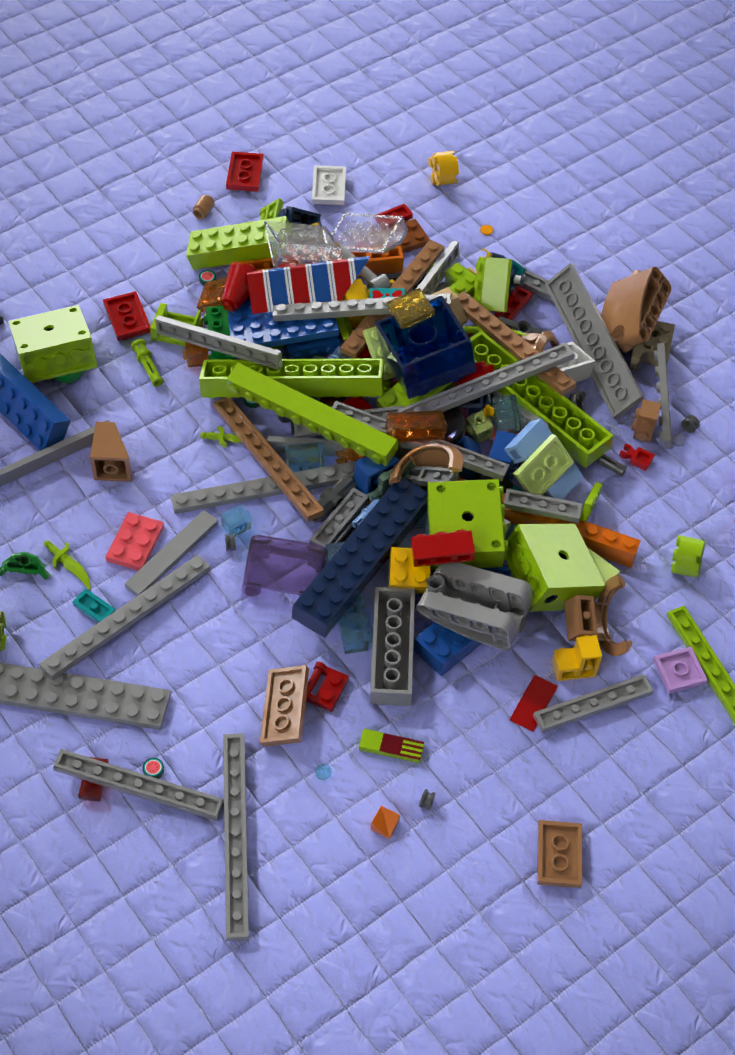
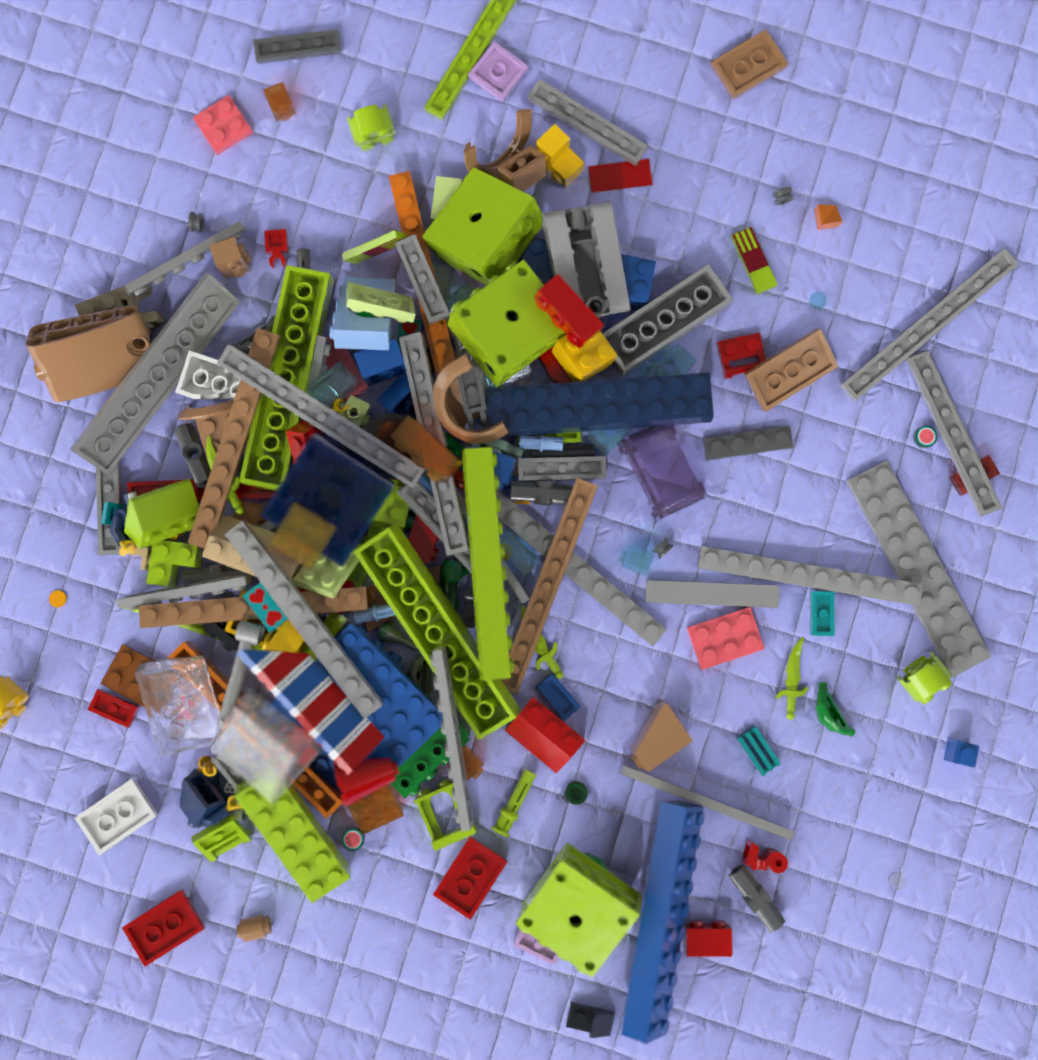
camera: 125 degrees left, 30 degrees up
none -> red slope [505,696,586,773]
none -> blue tile [535,673,581,721]
none -> dark green tile [565,781,587,805]
none -> dark grey plate [703,426,794,461]
none -> teal tile [736,726,781,776]

